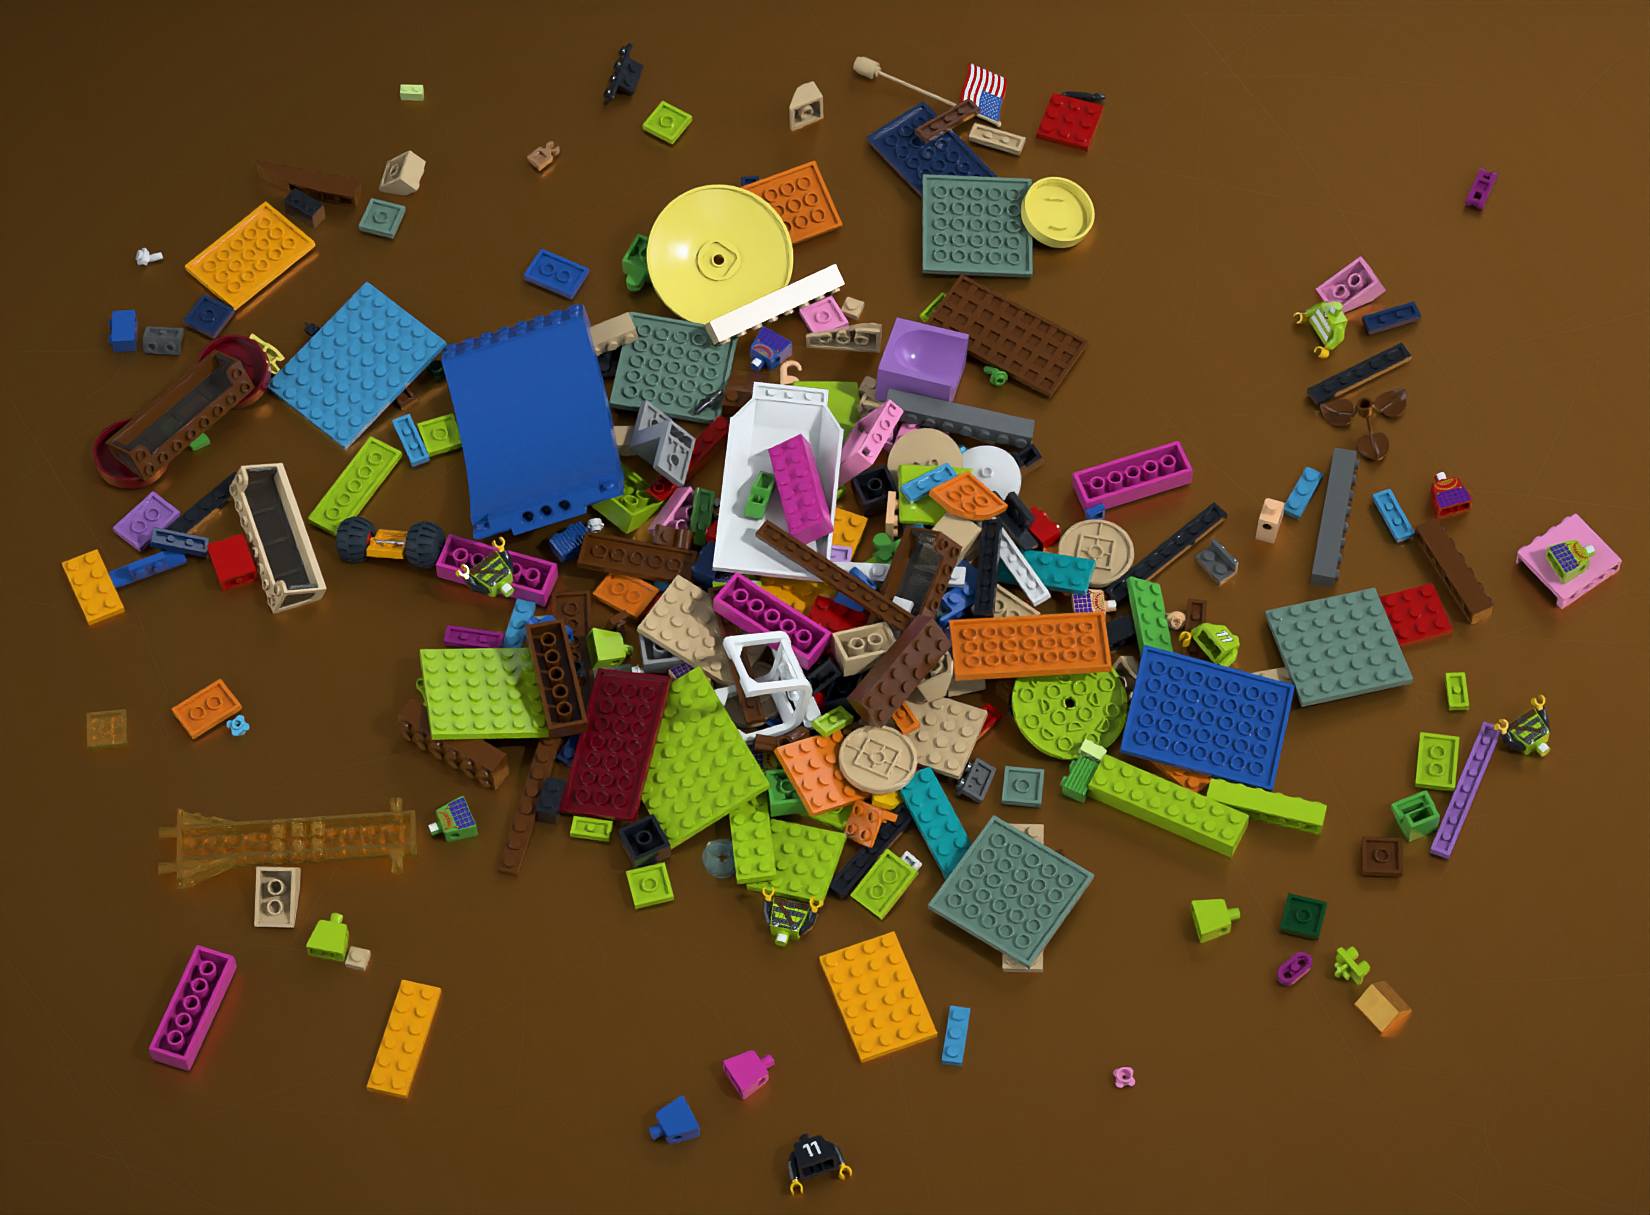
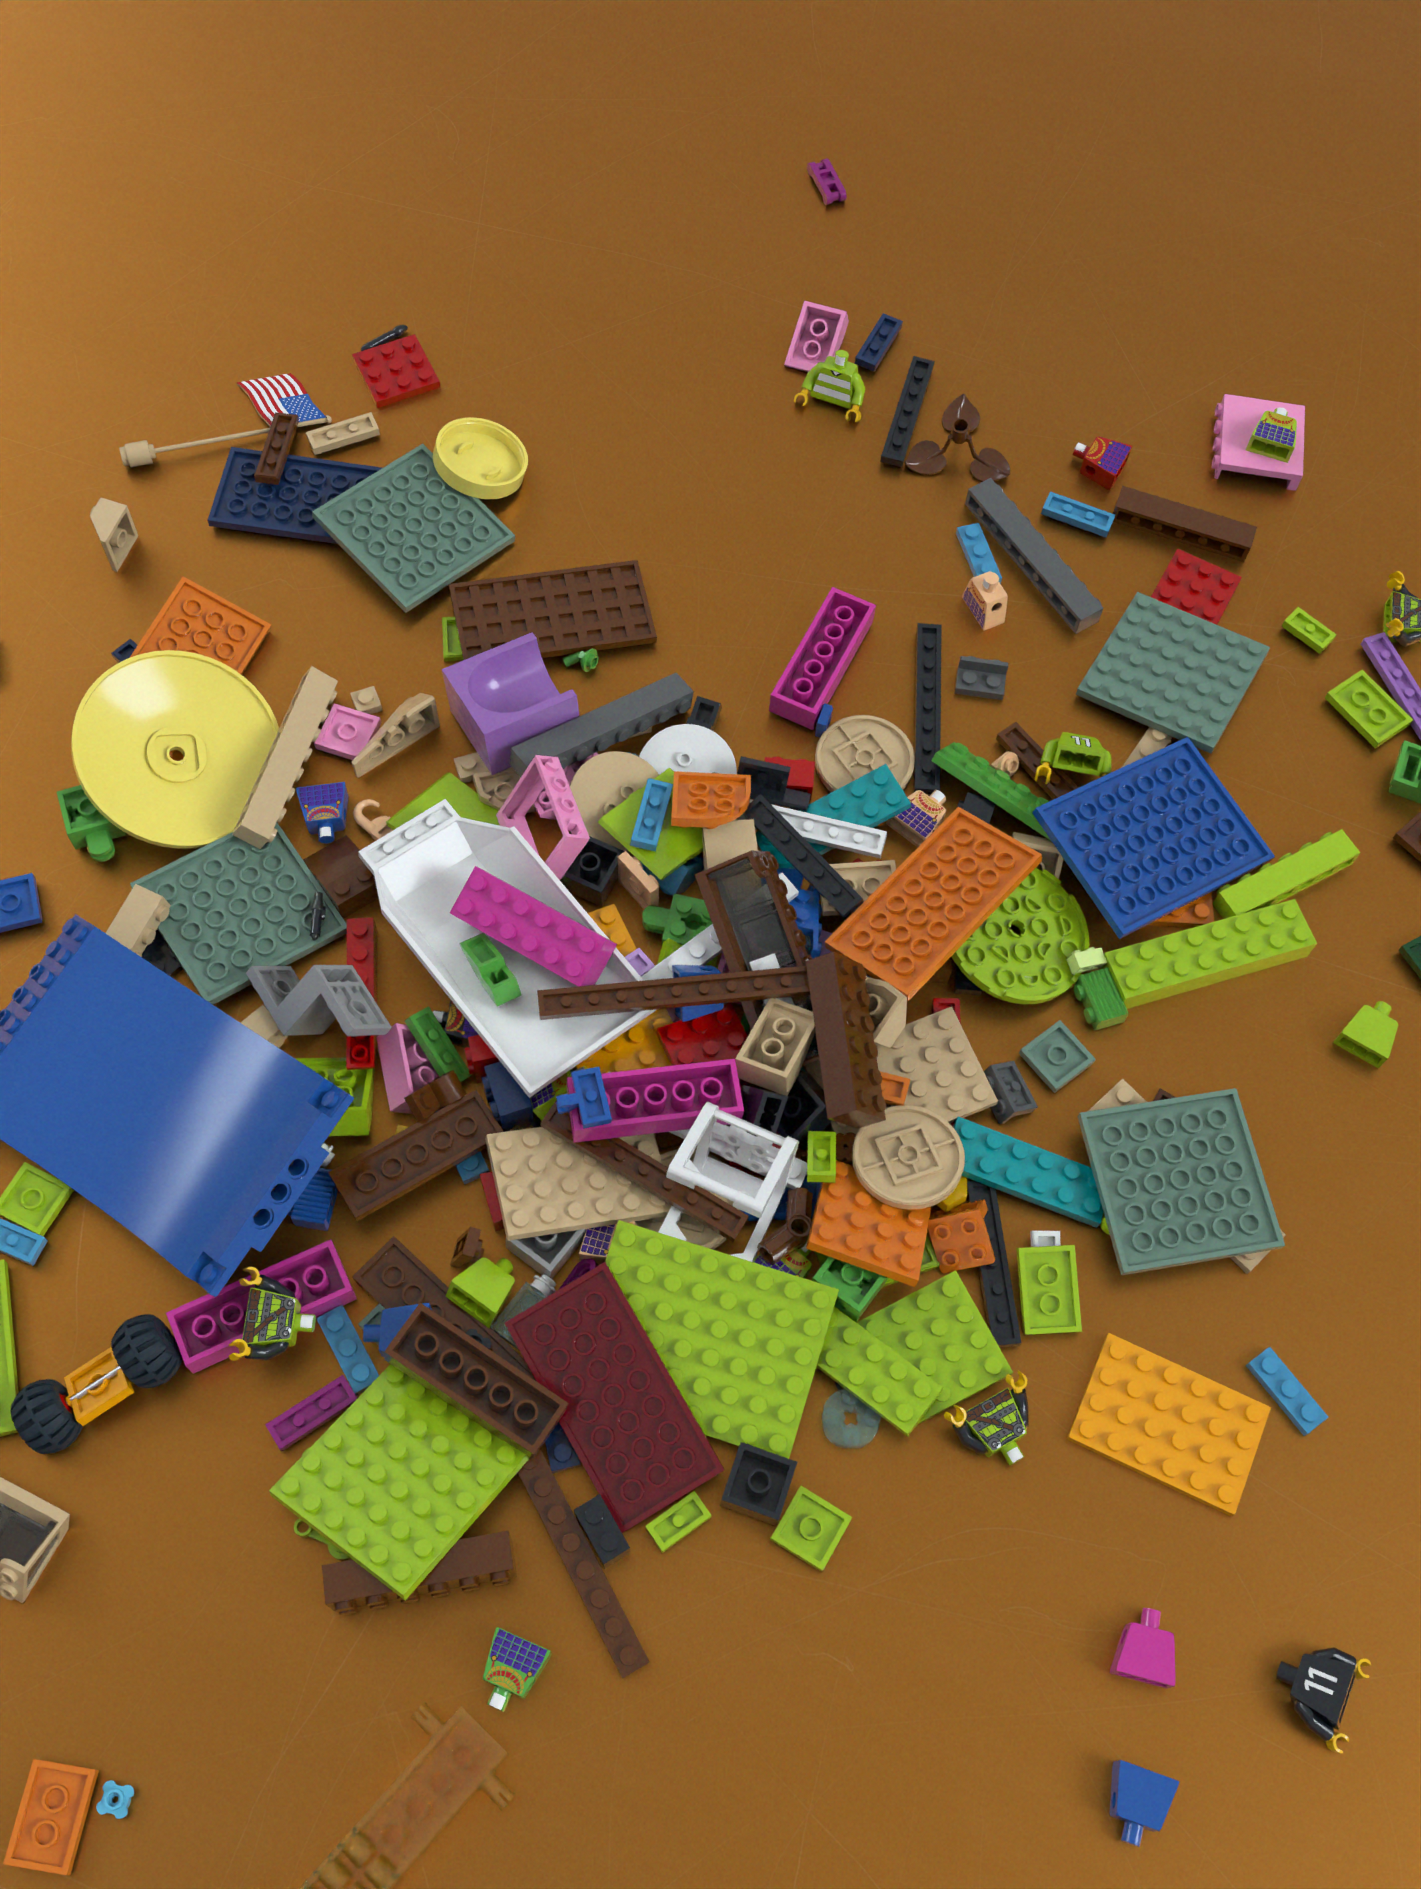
camera: 50 degrees left, 5 degrees up
orange plate [592,573,661,622] -> none
none -> blue plate [556,1067,612,1129]

